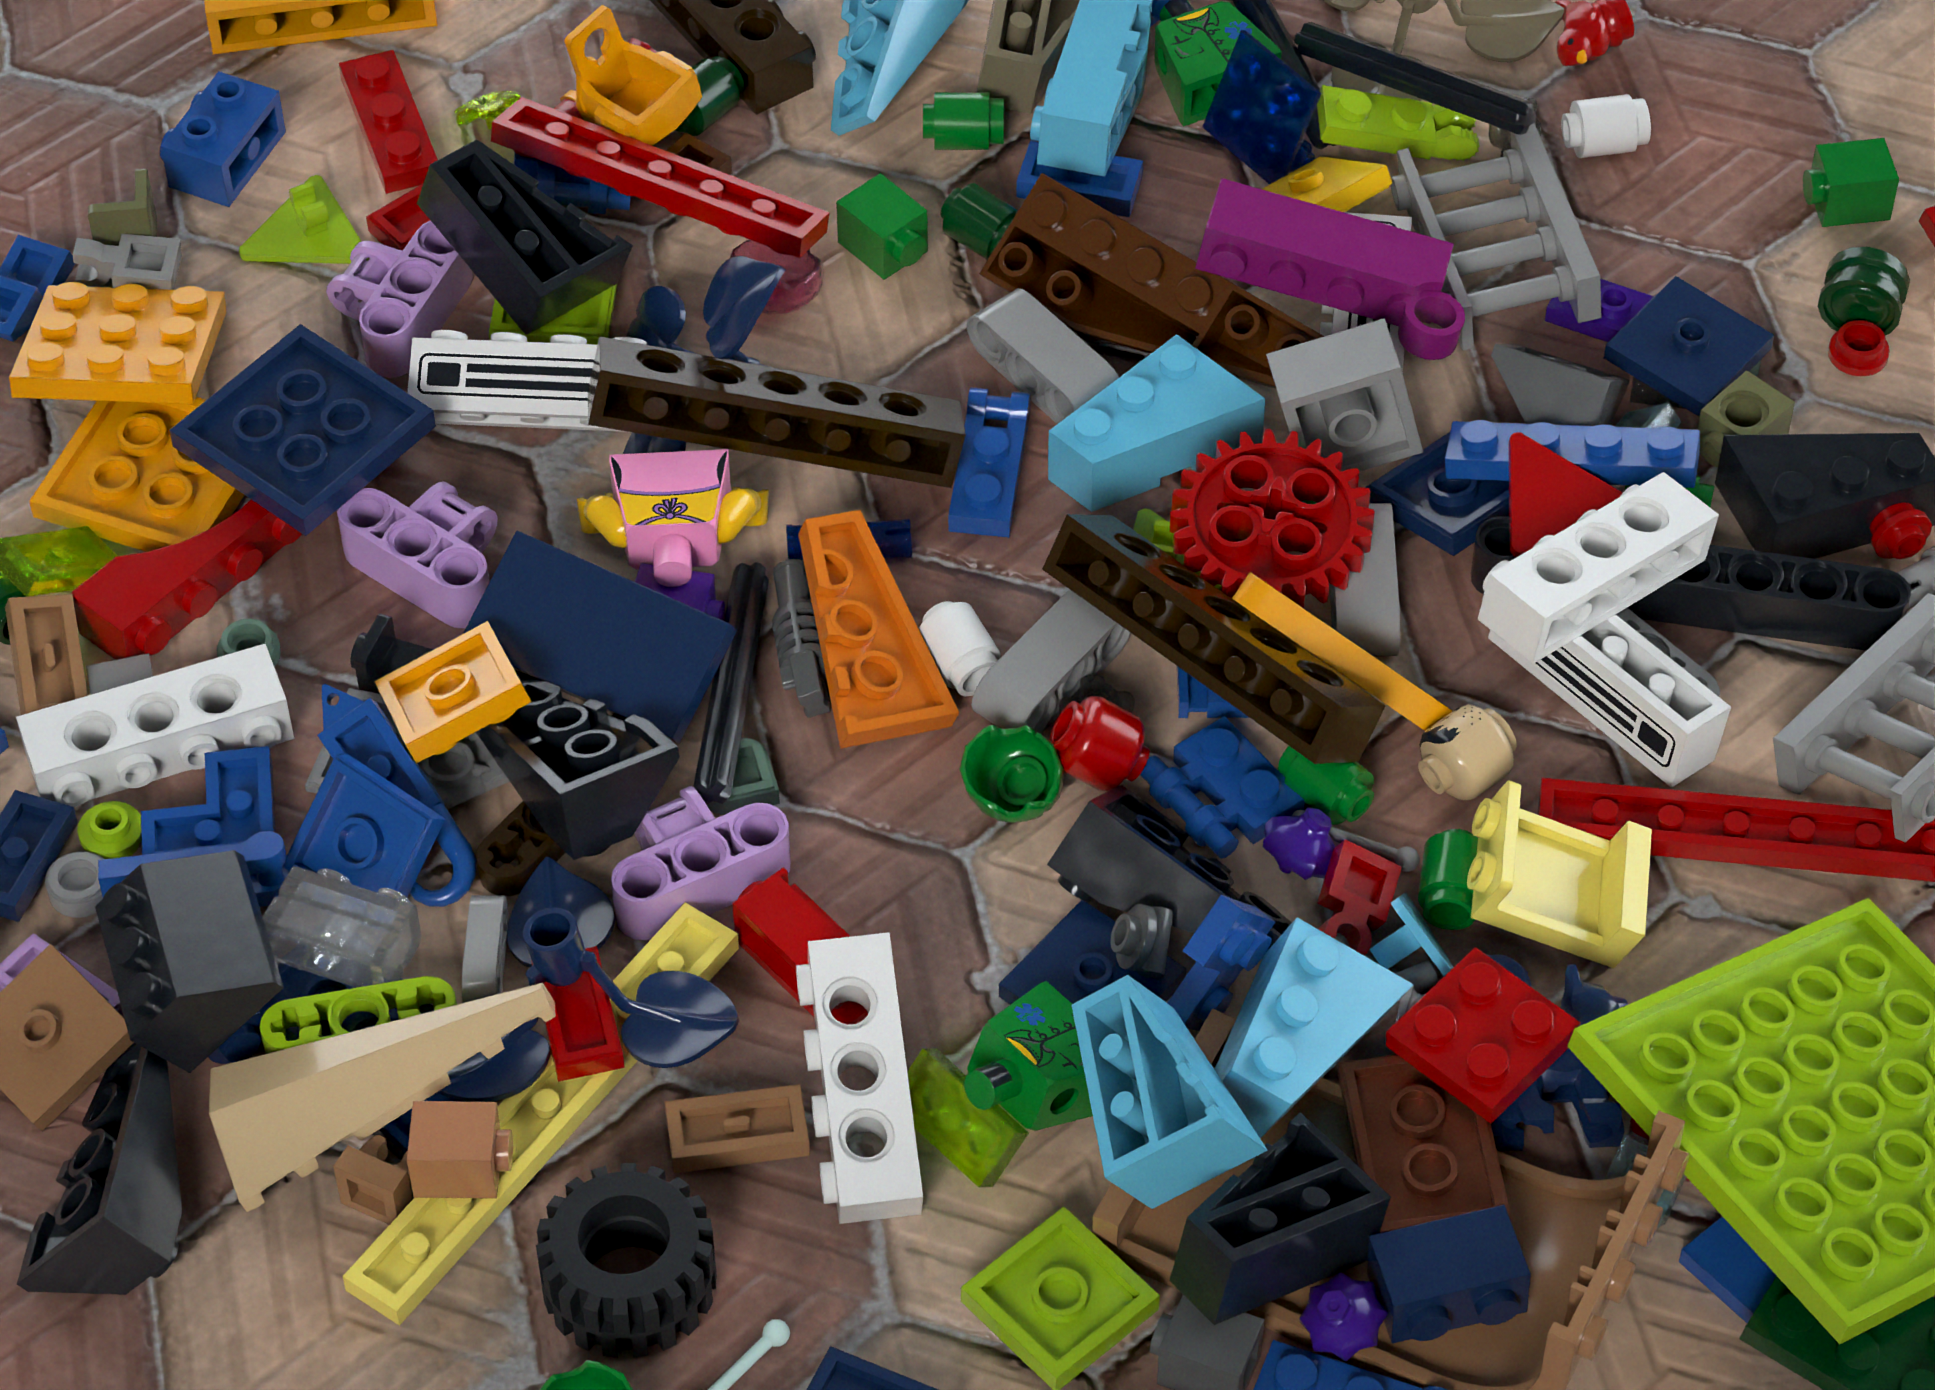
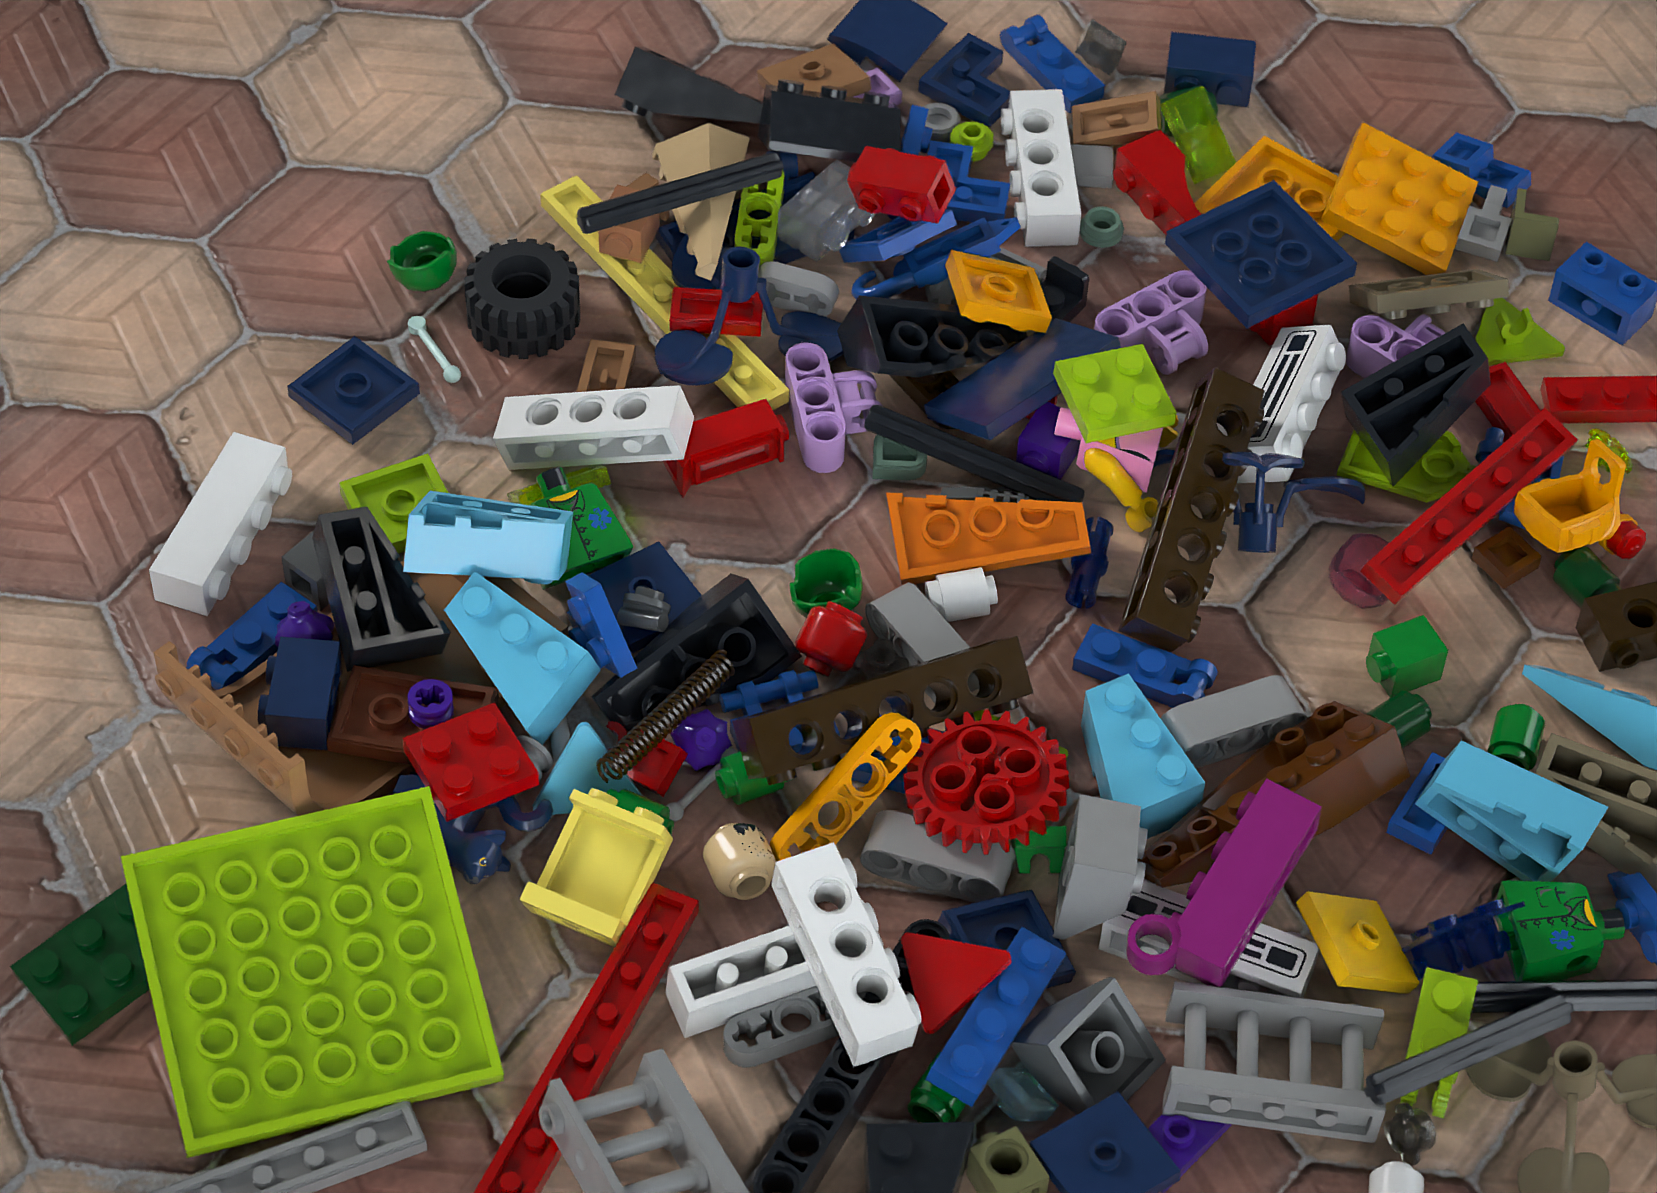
camera: 105 degrees right, 0 degrees up
none -> dark purple bush [408,679,454,729]
none -> black axle [576,152,783,234]
none -> dark brown piece [596,650,735,783]
none -> red brick [847,146,956,224]
none -> lime plate [1053,344,1177,443]
none -> dark tan plate [1349,269,1509,319]

